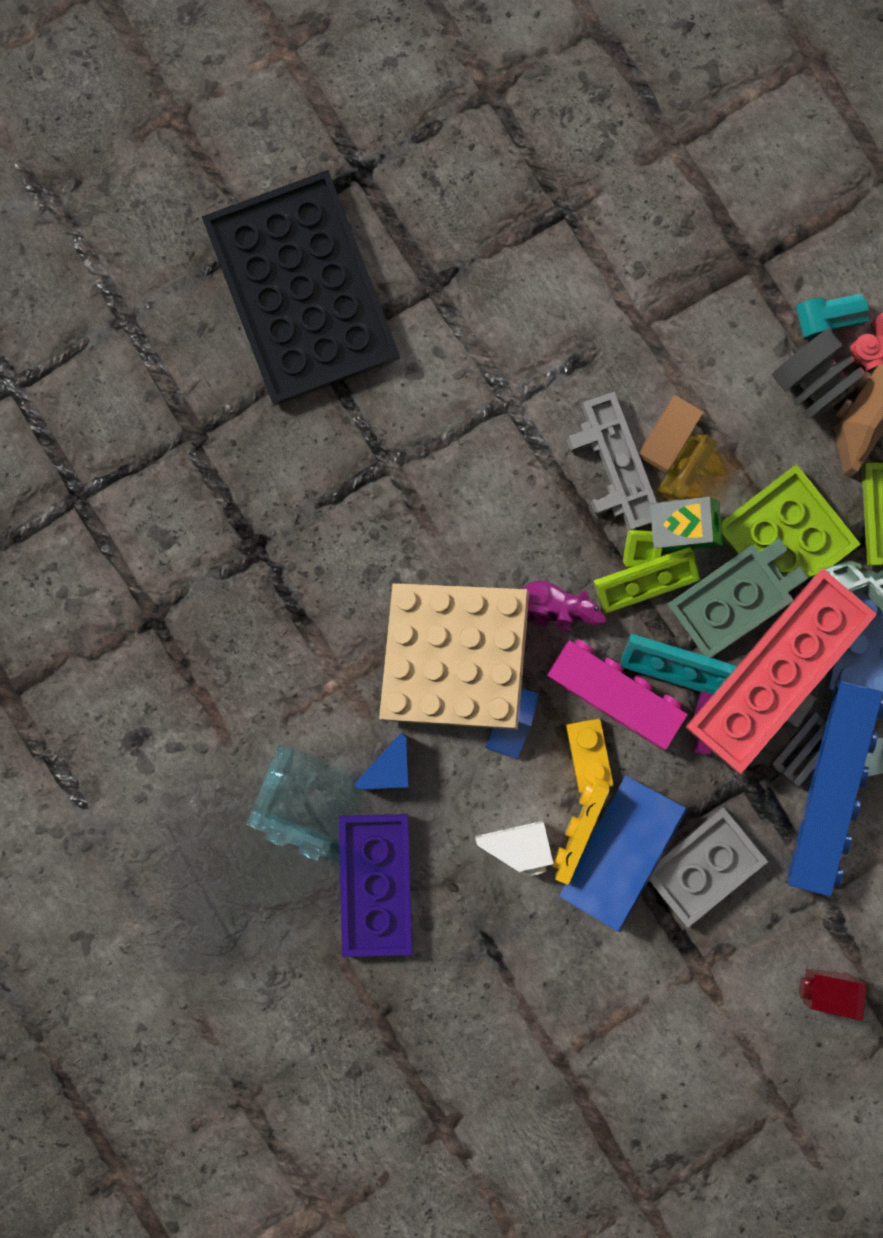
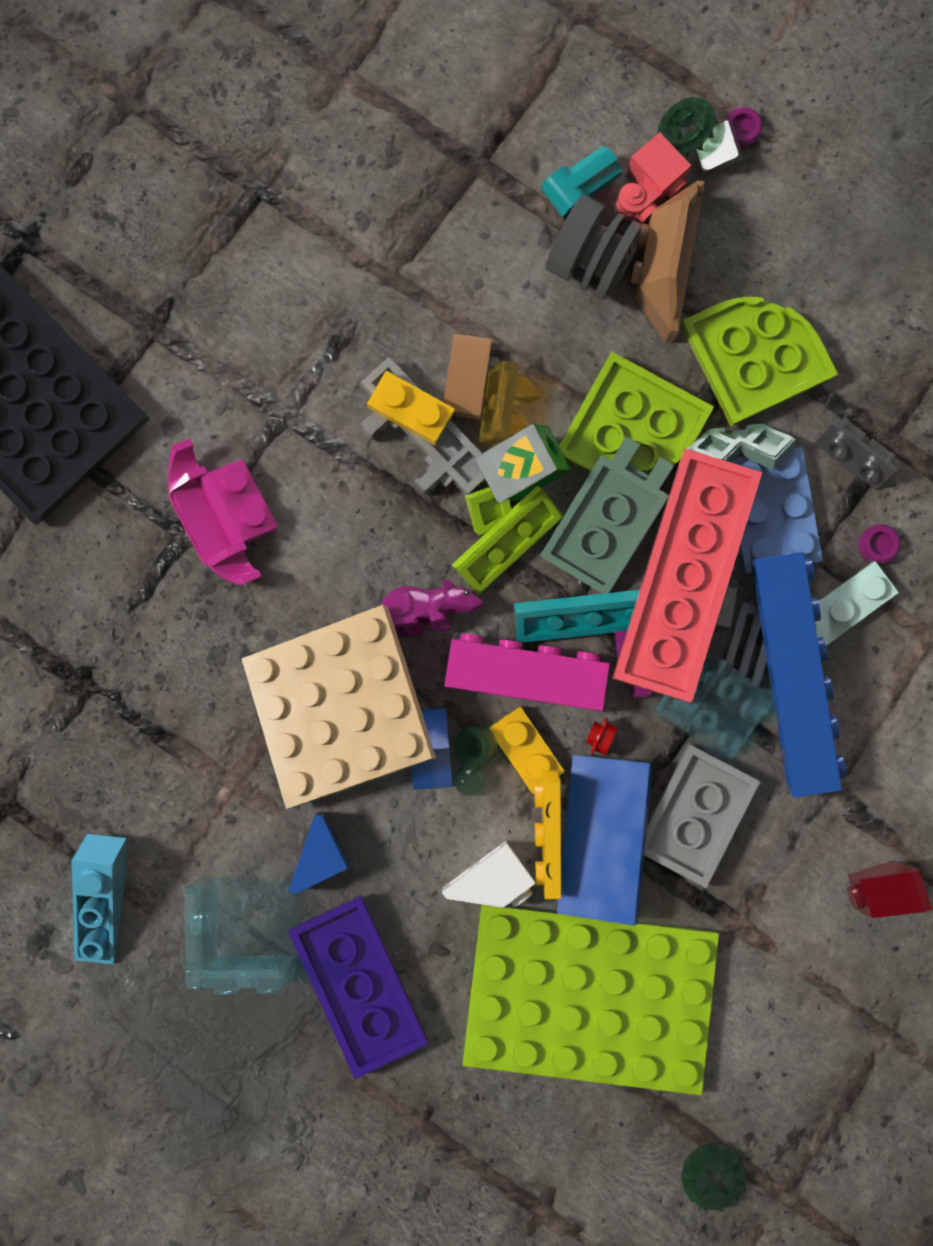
camera: 20 degrees left, 0 degrees up
none -> medium azure slope [72,834,127,965]
none -> dark pink plate [167,438,278,585]
none -> yellow plate [367,371,455,446]
none -> clear green plate [454,724,497,796]
none -> lime plate [462,904,719,1096]
none -> red plate [586,718,618,756]
none -> clear light blue bracket [653,652,771,764]
none -> clear green gear [681,1144,746,1212]

